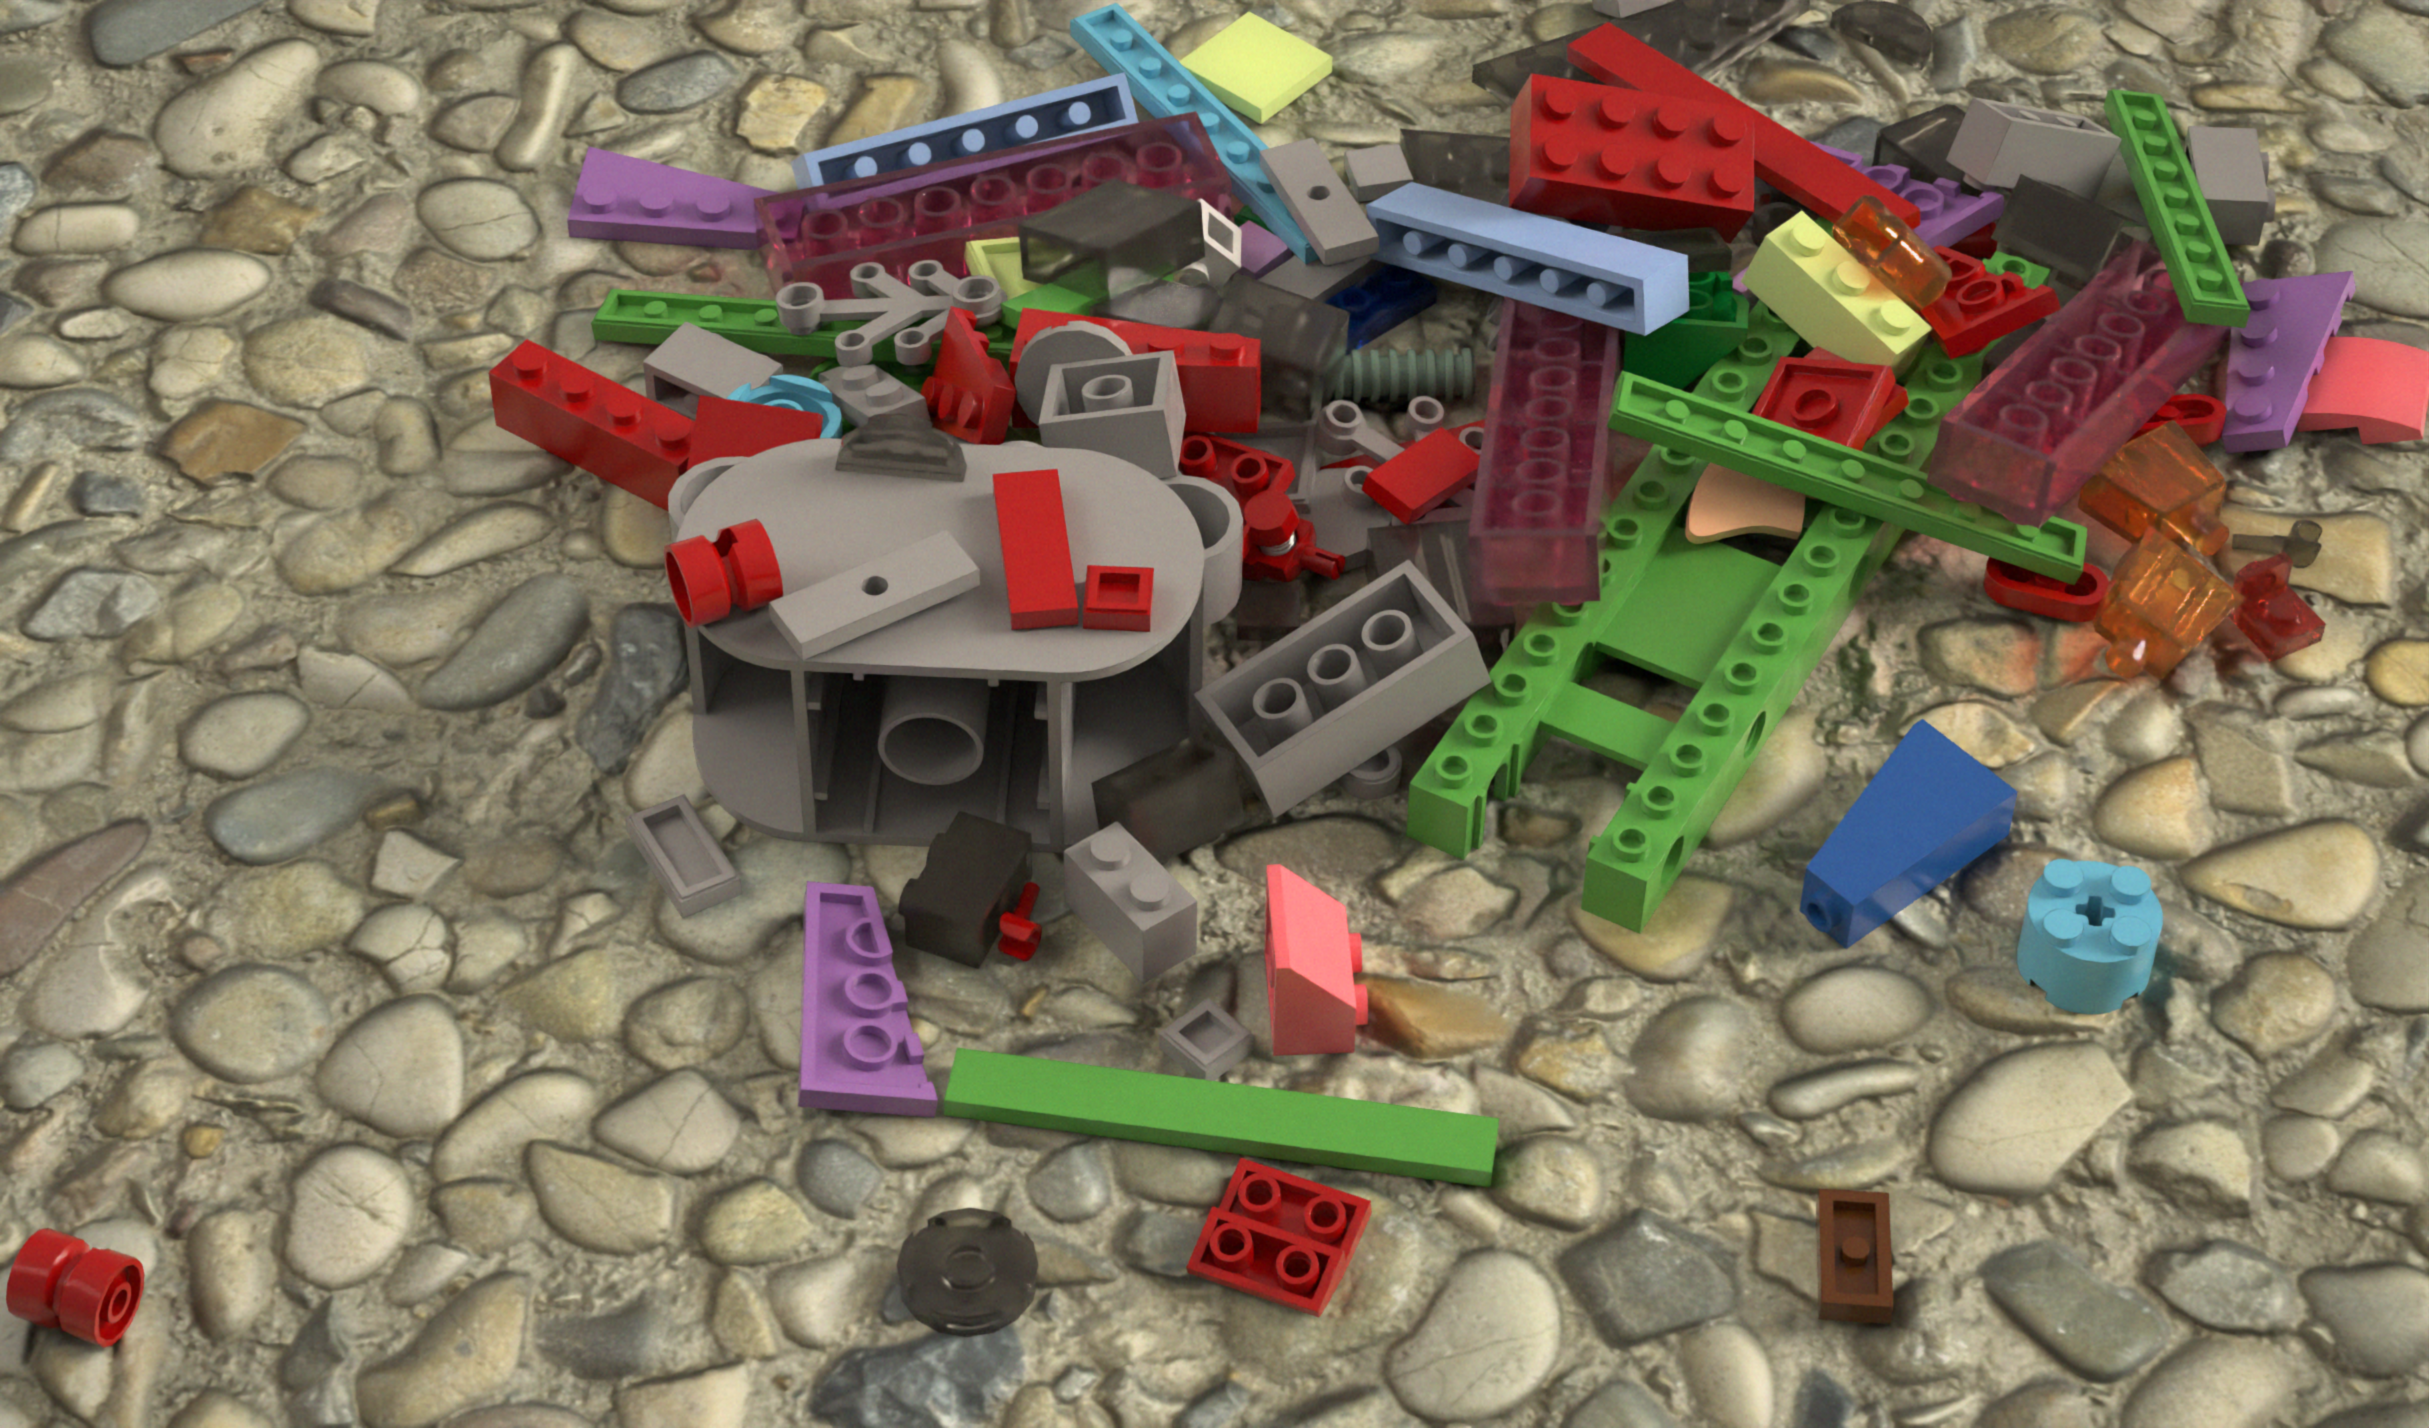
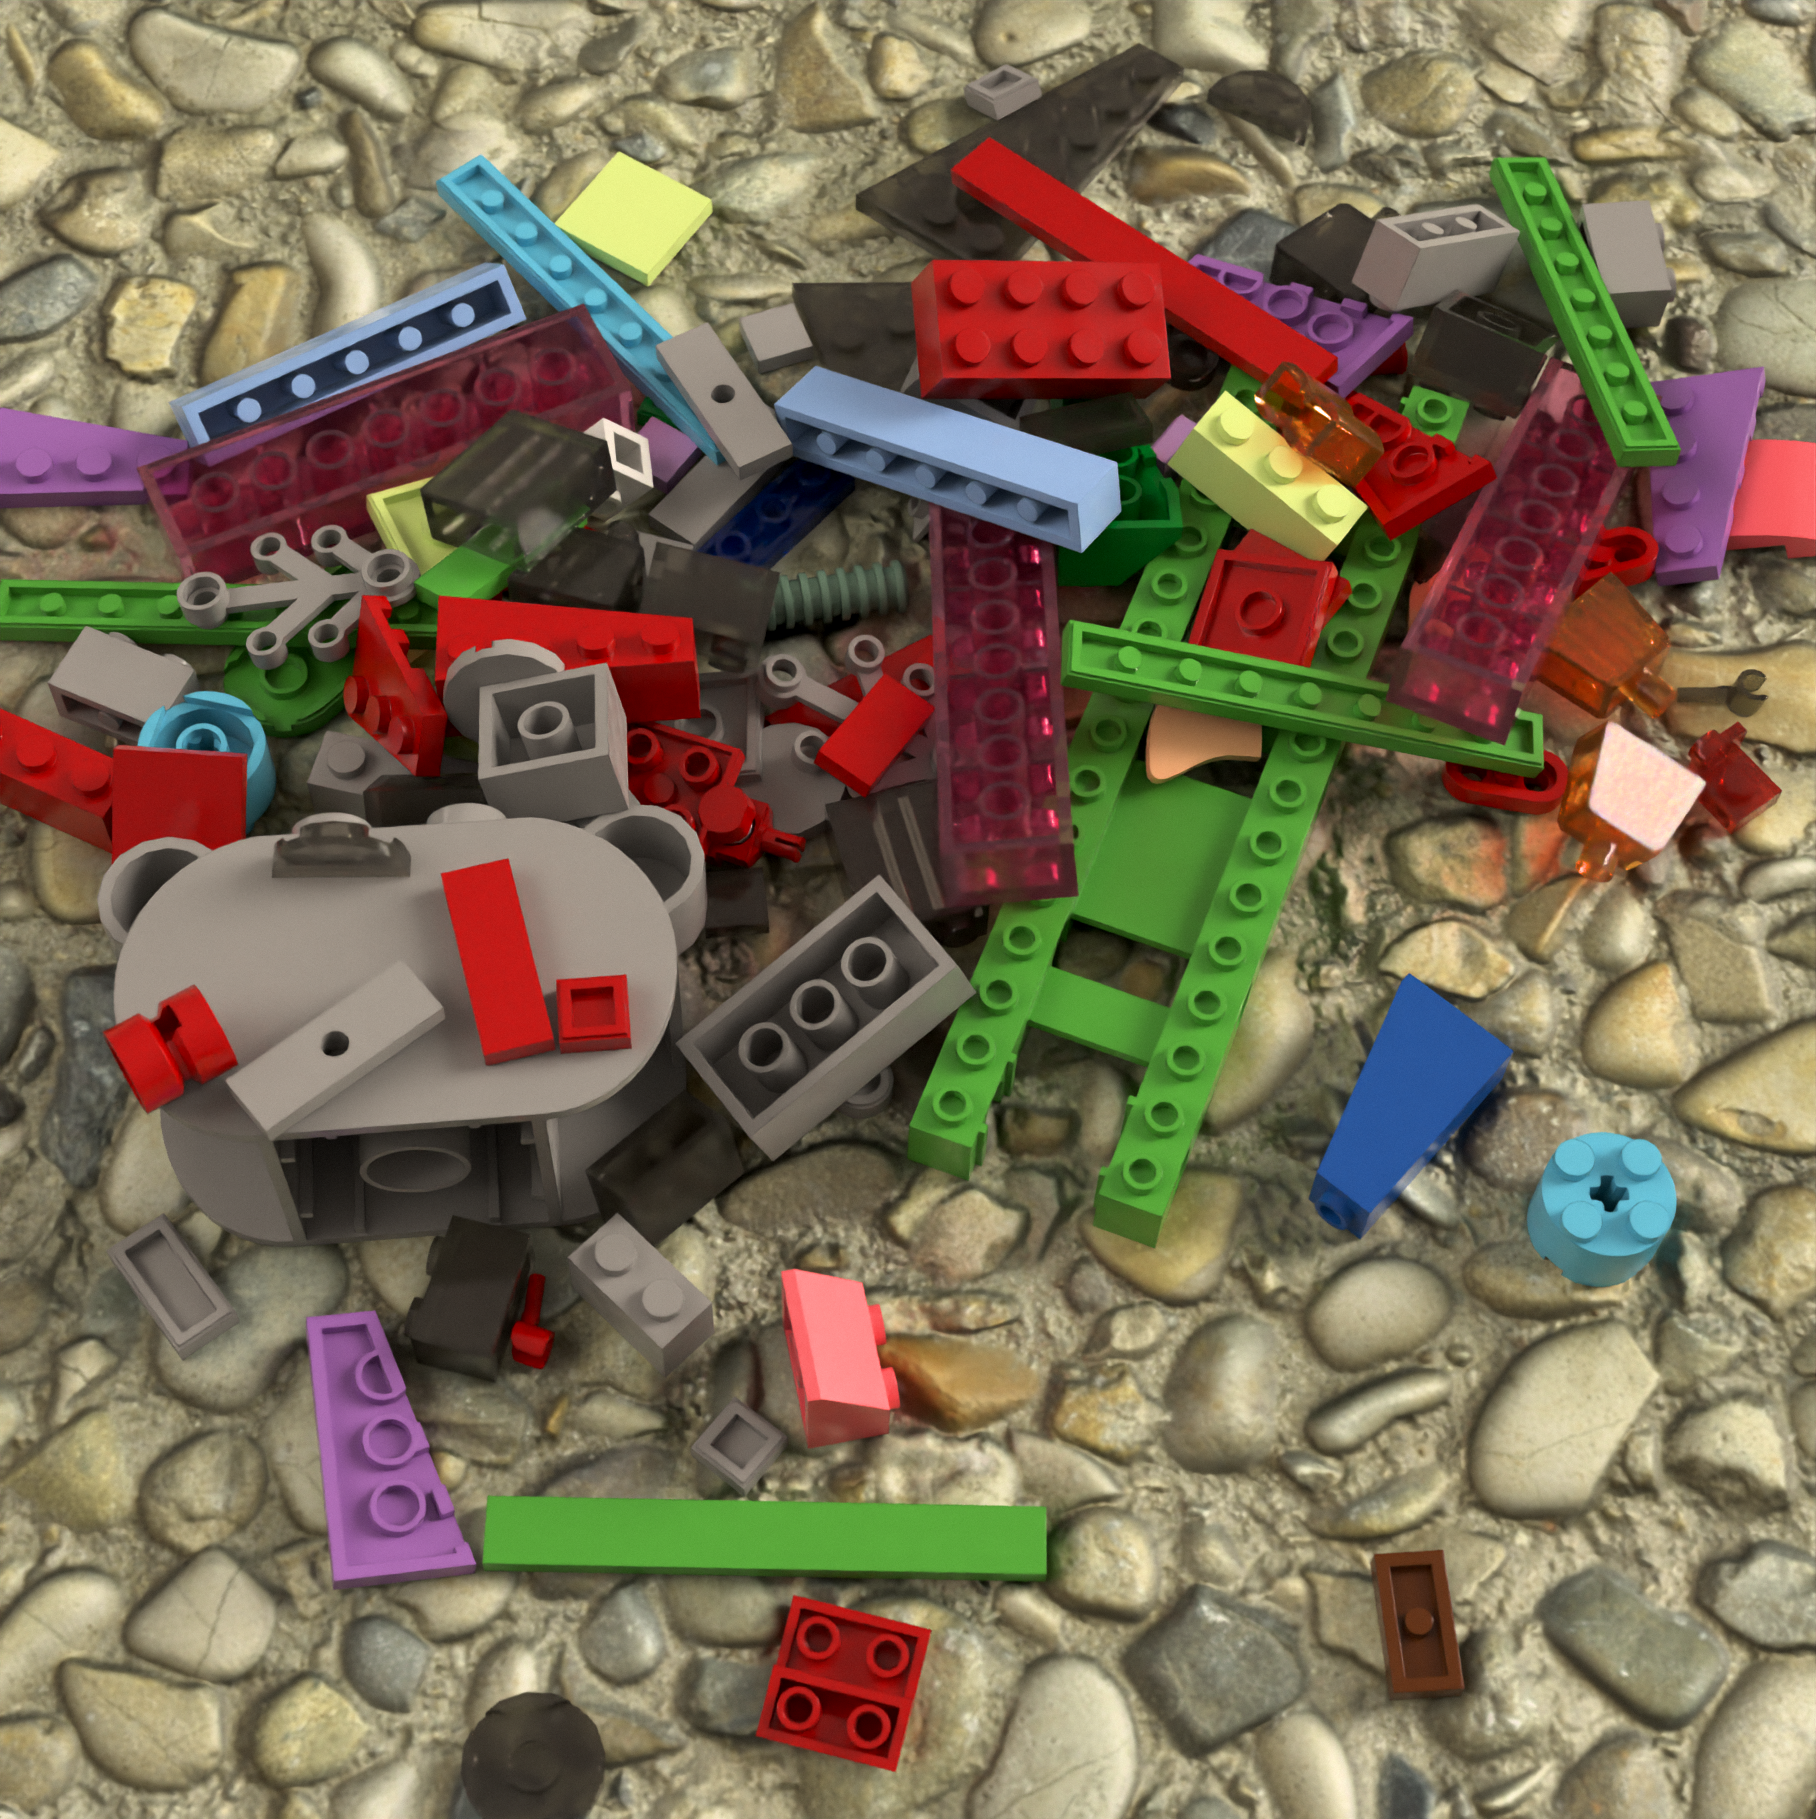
camera: 10 degrees left, 15 degrees up
light grey hinge [819,364,930,439] -> none

